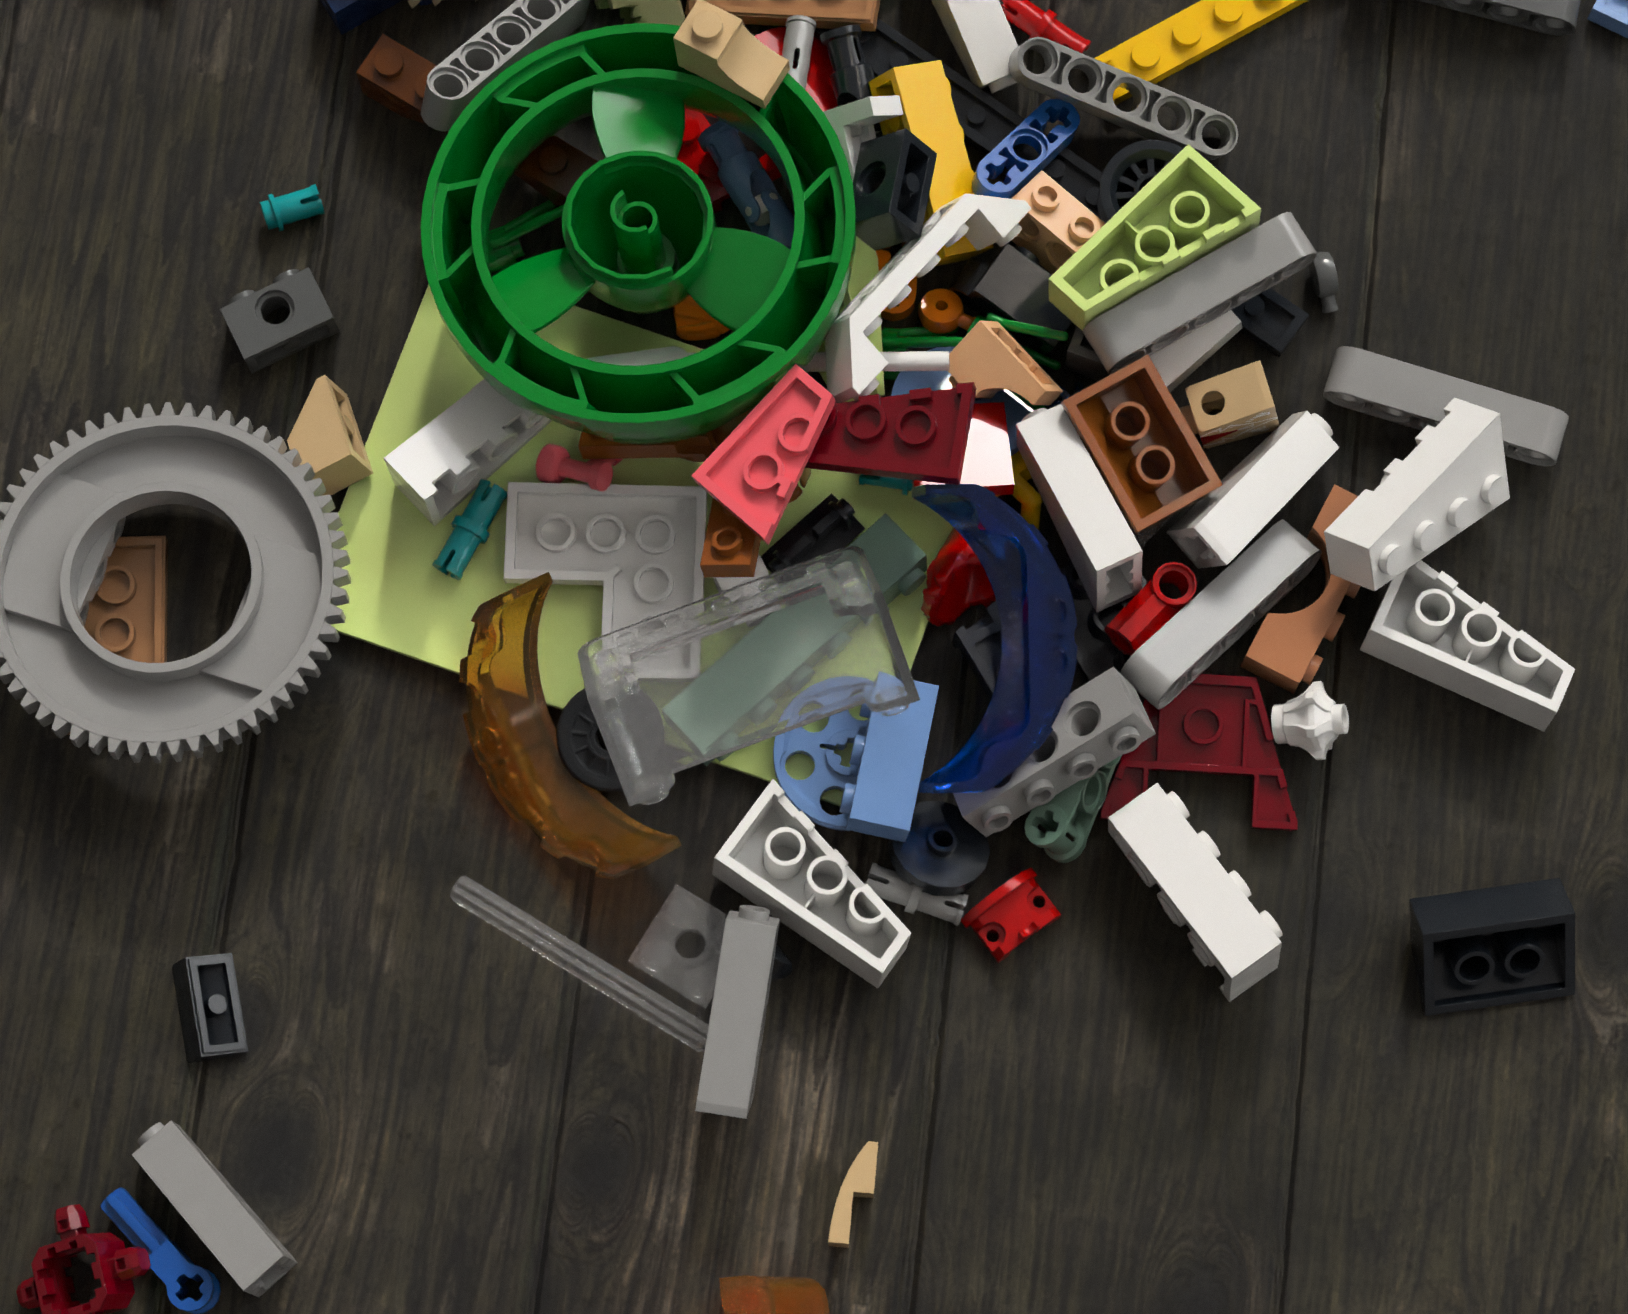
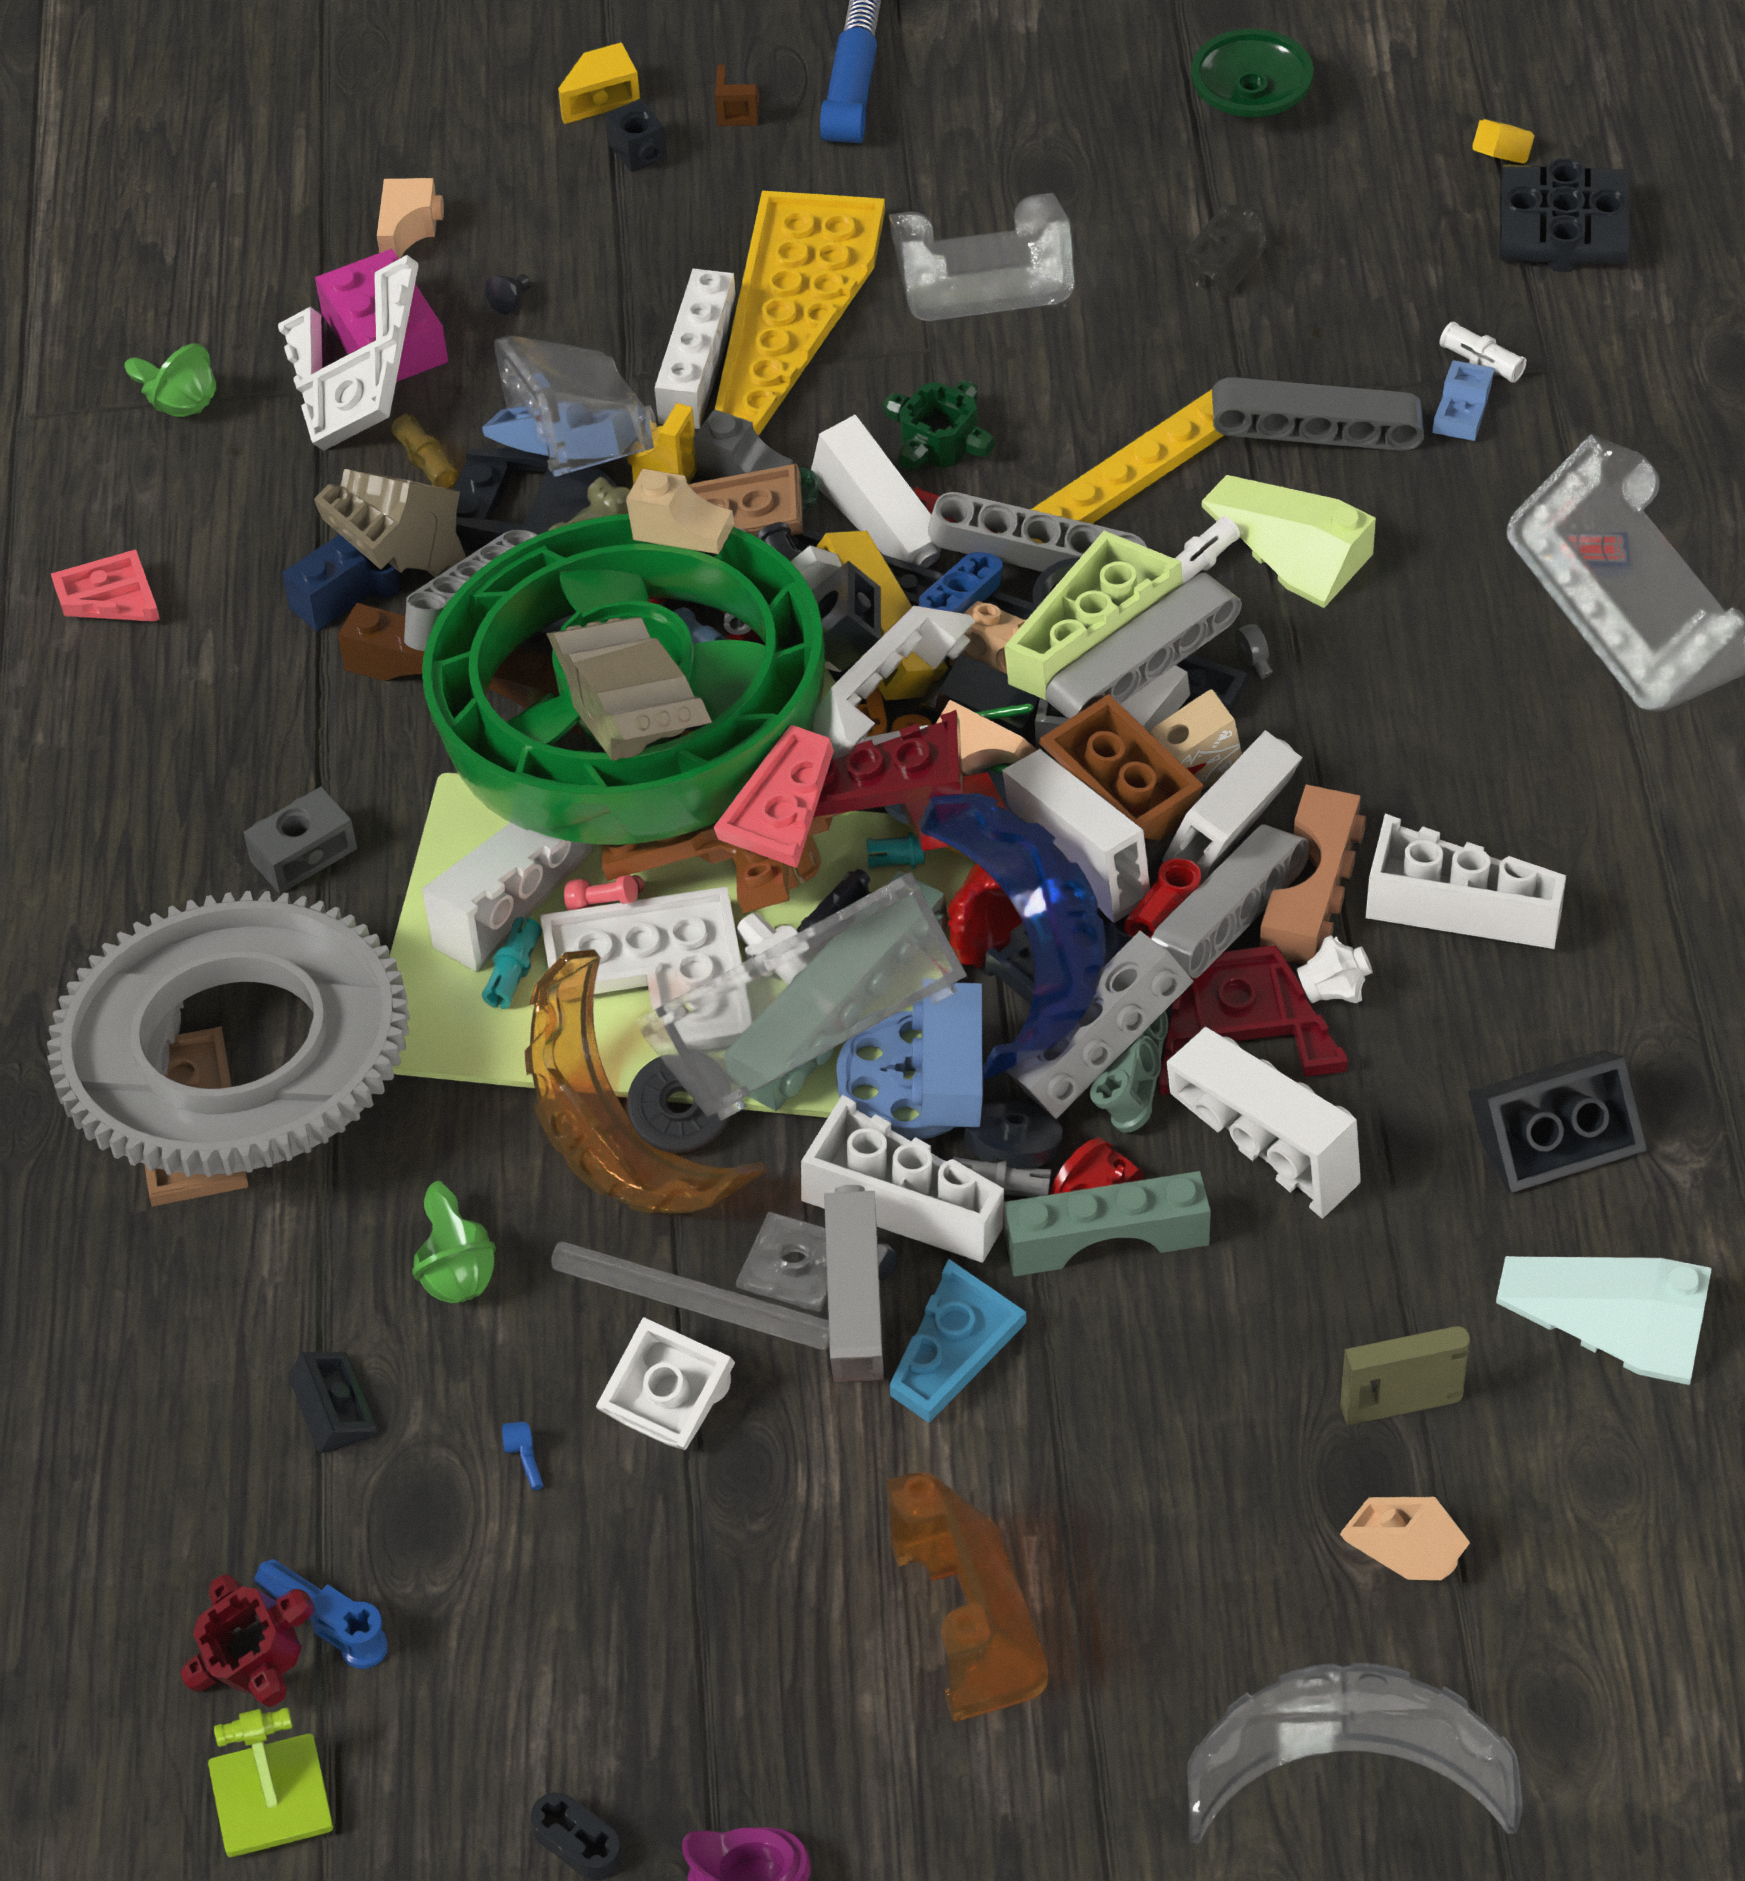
camera: 10 degrees left, 25 degrees down
light grey slope [132,1120,298,1297] -> none
teal pin [260,184,325,232] -> none
tan slope [287,375,373,496] -> none
tan slope [828,1141,878,1248] -> none
light grey beam [1323,346,1569,467] -> none
white wedge [1324,397,1510,591] -> none
none -> bright green piece [412,1181,496,1303]
none -> blue hand [502,1422,544,1491]
none -> dark tan slope [546,617,712,761]
none -> white slope [596,1317,735,1450]
none -> dark azure wing [890,1259,1026,1423]
none -> sand green arch [1004,1171,1211,1276]
none -> white pin [1174,516,1240,584]
none -> yellowish green wedge [1202,475,1376,608]
none -> olive container [1340,1326,1470,1426]
none -> light aqua wedge [1496,1256,1712,1385]

